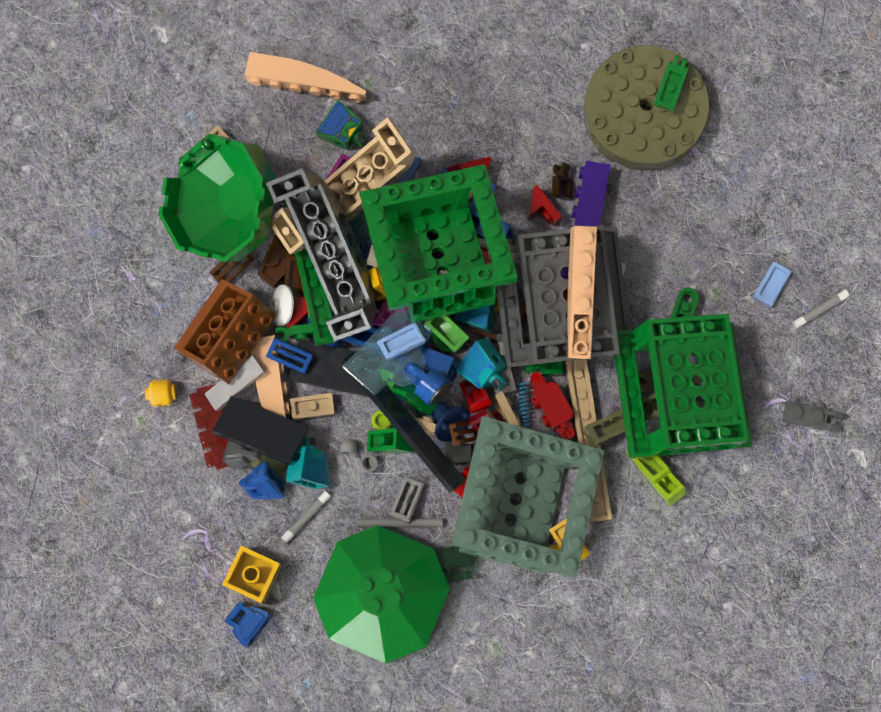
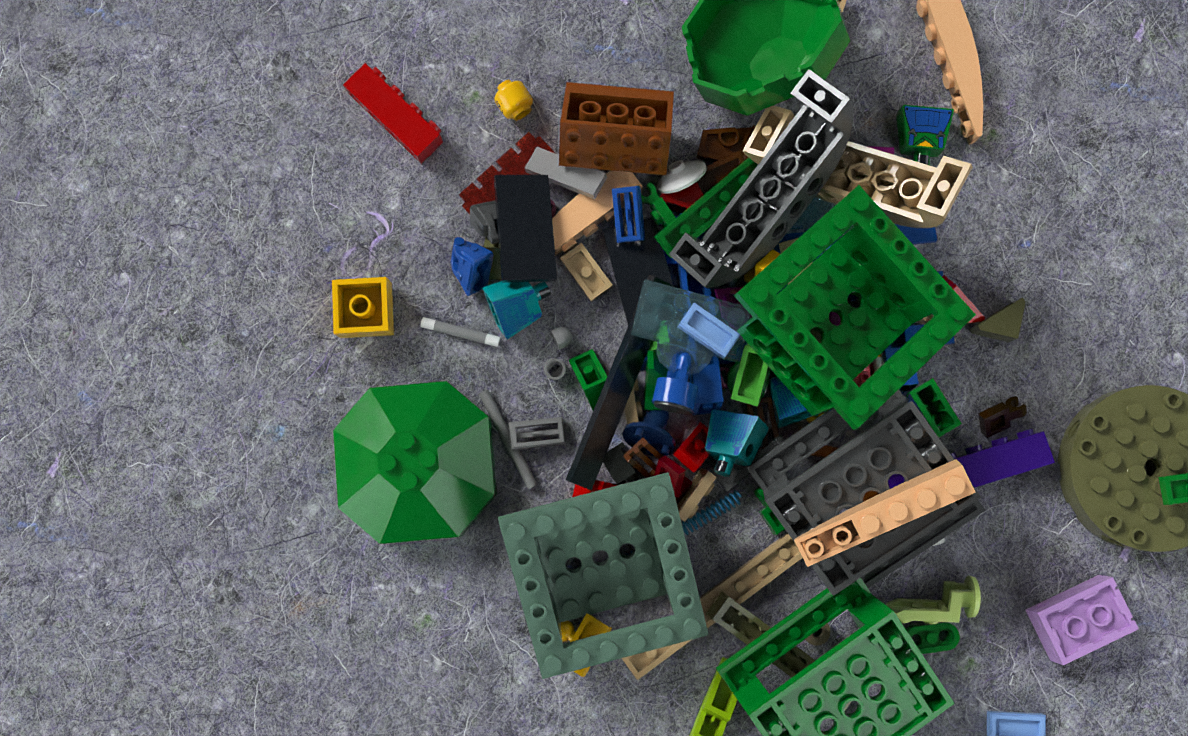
camera: 60 degrees right, 5 degrees up
reddish brown tile [210,254,255,283] -> none
blue piece [224,601,272,648] -> none
lime tile [371,410,392,430] -> none
clear green piece [435,546,476,582] -> none
red slope [529,185,562,227] -> none
red hinge [530,372,575,440] -> none
none -> red brick [343,63,443,164]
none -> yellowish green piece [886,576,981,624]
none -> green torso [905,378,962,438]
none -> olive slope [969,297,1026,342]
none -> lavender piece [1026,575,1139,665]

